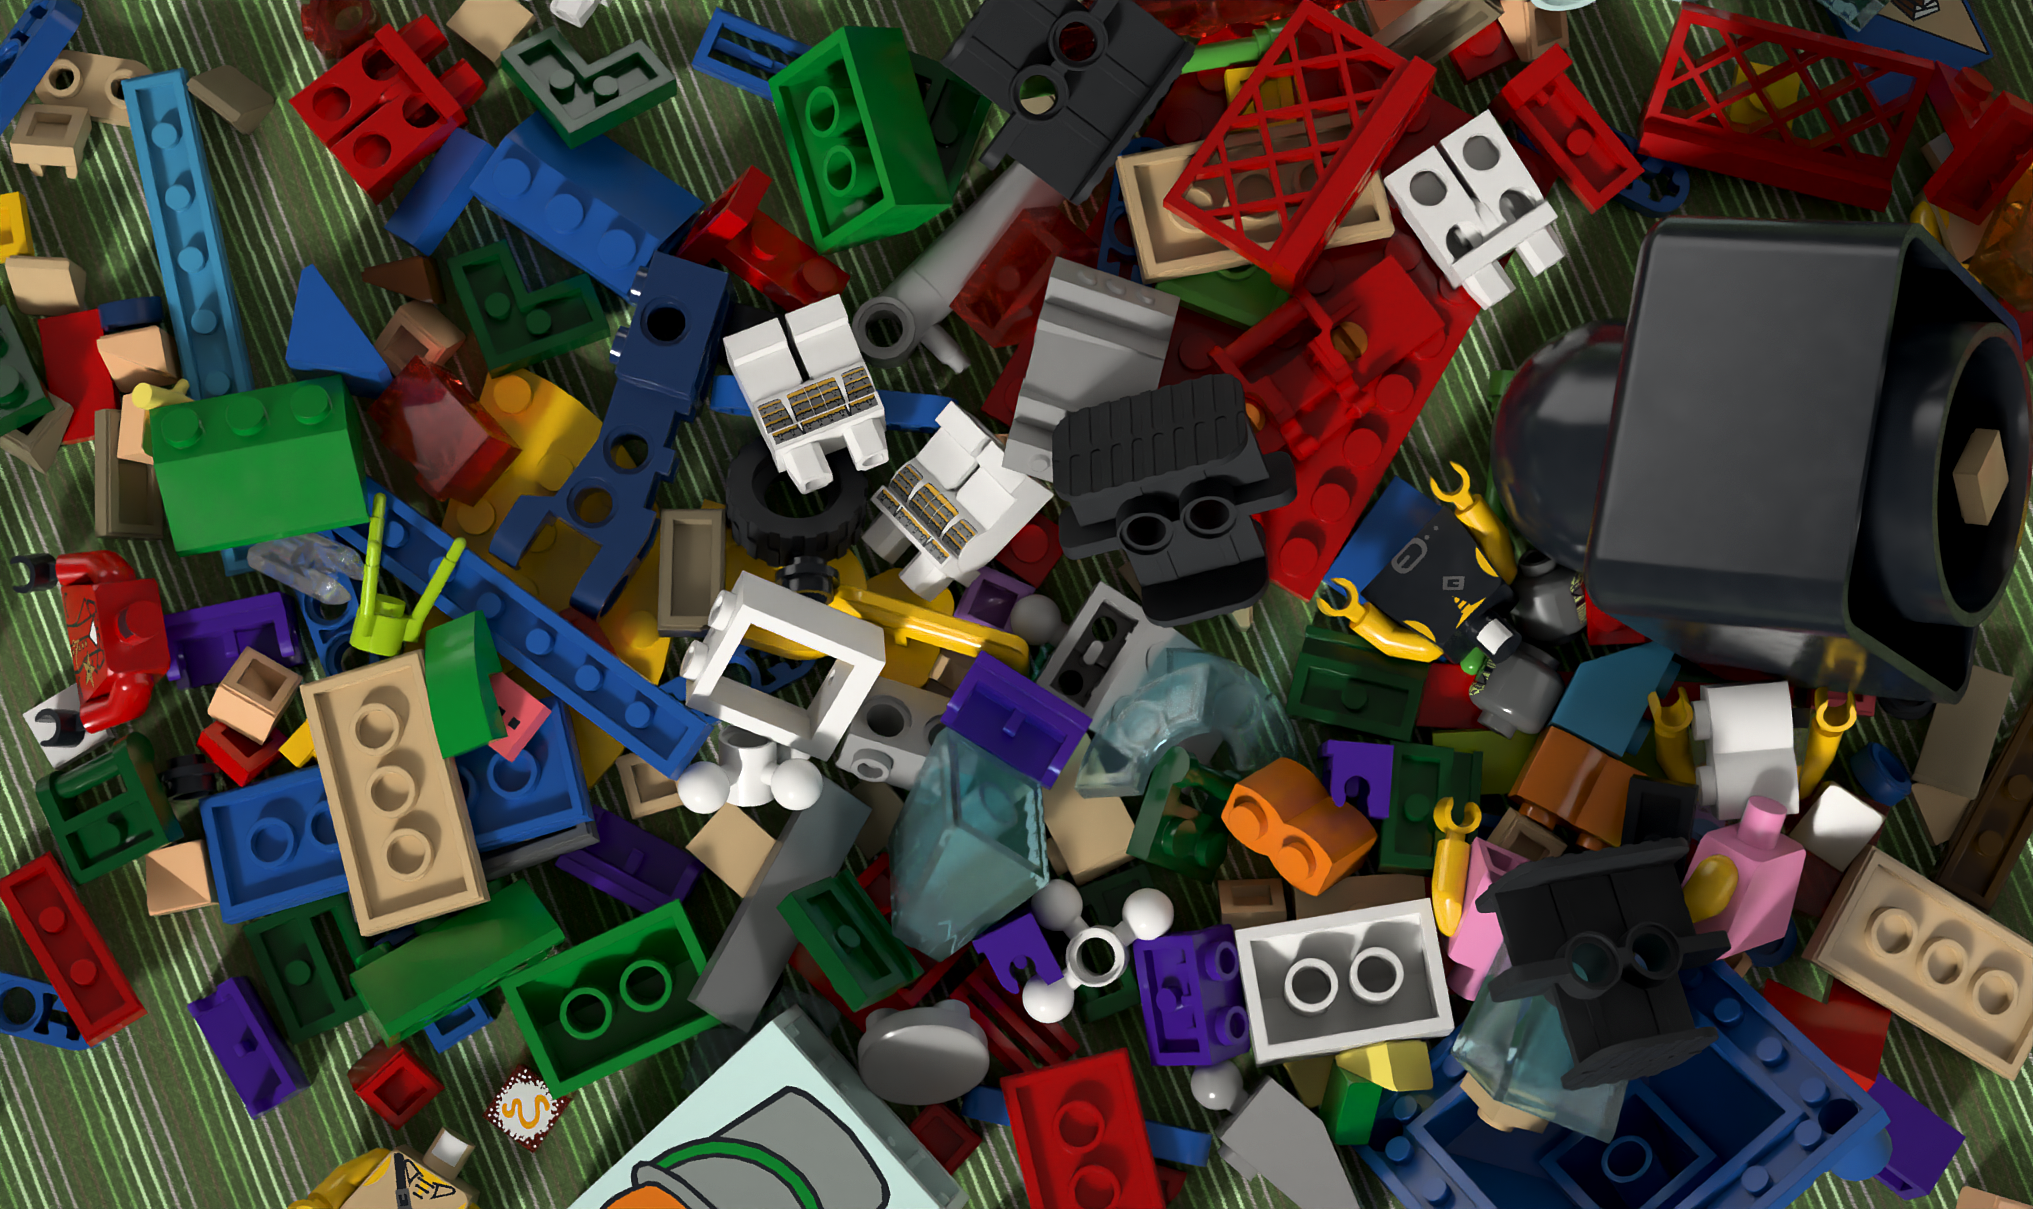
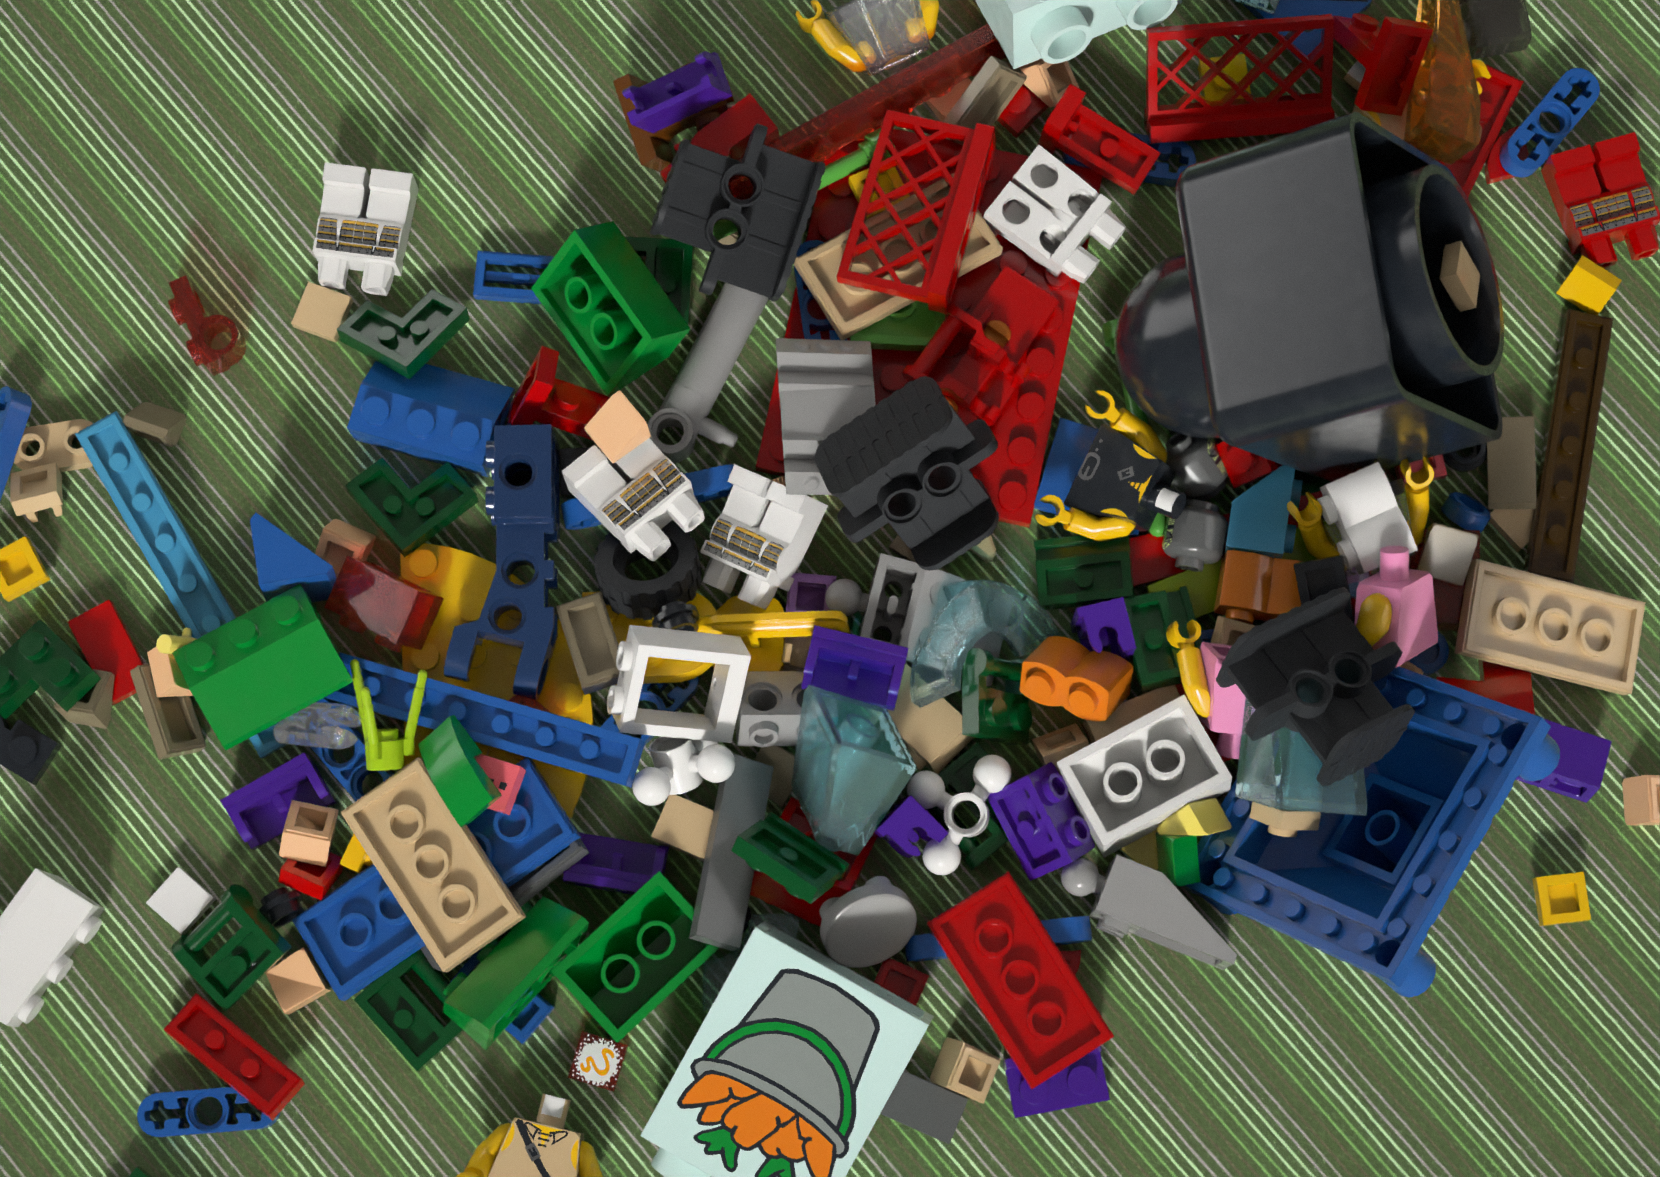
camera: 20 degrees left, 5 degrees down
tan slope [5,255,86,316] -> none
red torso [10,550,171,748] -> none
light nougat slope [96,325,182,393] -> none
dark blue tile [97,296,165,332] -> none
dark purple hinge [187,976,312,1120] -> none
red hips [288,14,487,206] -> none
red slope [347,1039,445,1131] -> none
reddish brown slope [361,255,446,304] -> none
blue tile [384,127,496,257] -> none
tan tile [616,752,684,820] -> none
red tile [945,958,1080,1075] -> none
clear red brick [949,206,1100,348] -> none
red plate [993,512,1064,591] -> none
none -> light nougat slope [584,390,651,464]

